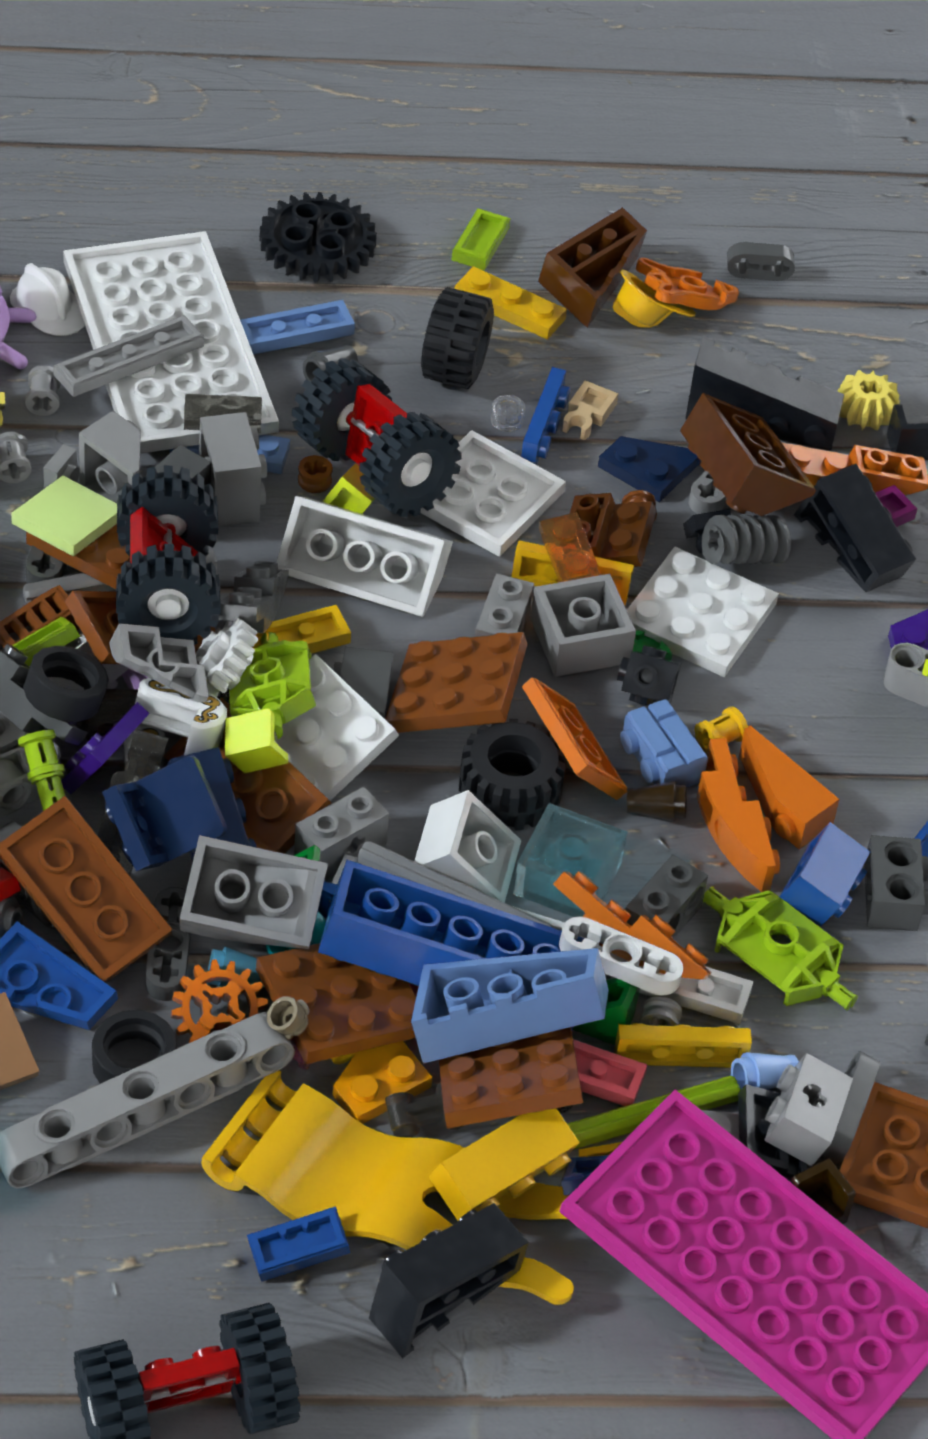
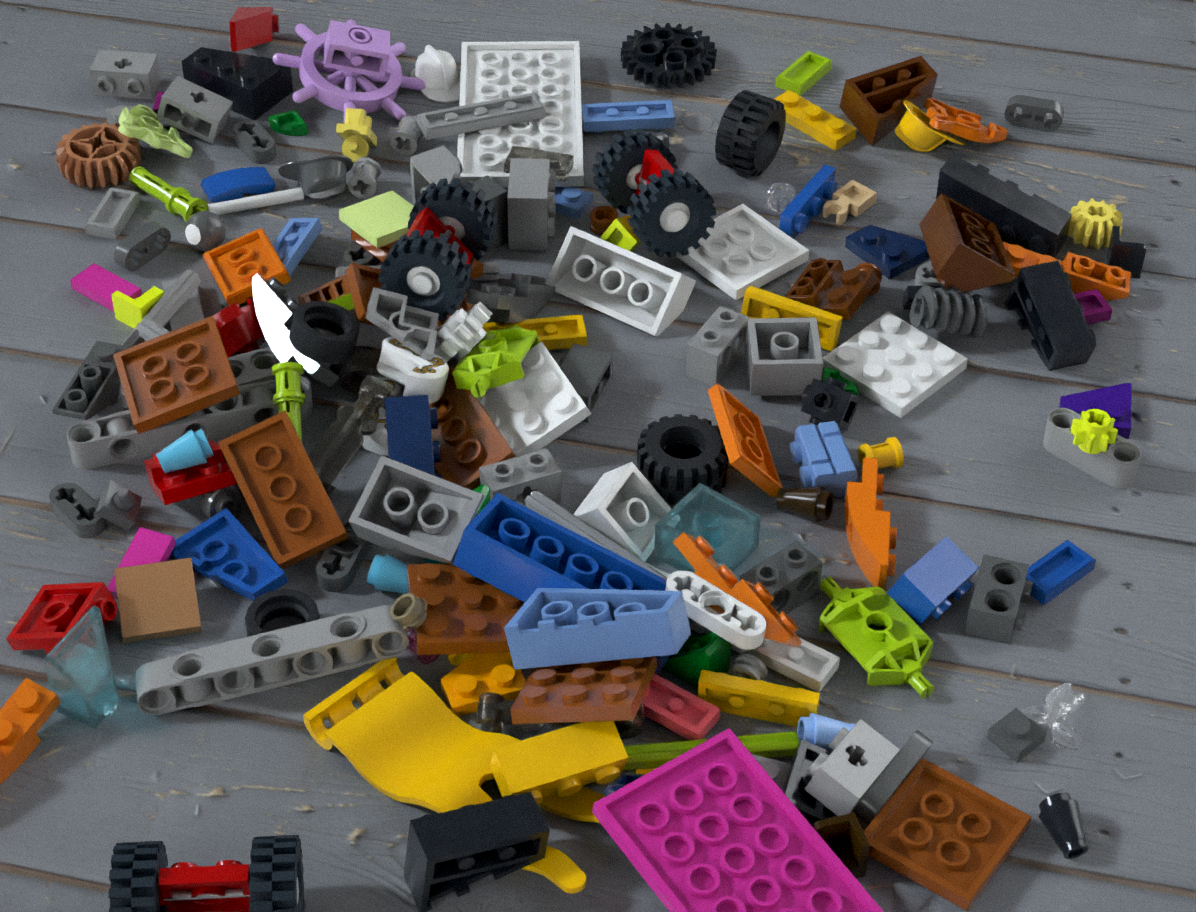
camera: 20 degrees right, 5 degrees down
light grey plate [43,444,79,489] -> none
dark purple wing [61,702,150,795] -> none
dark blue bracket [102,756,227,872] -> none
orange gear [171,959,268,1043] -> none
neon yellow panel [225,708,288,773] -> none
blue plate [247,1206,350,1282] -> none
dark orange plate [385,632,528,733] -> none
clear orange plate [539,512,601,582] -> none
orange slope [739,725,840,850] -> none

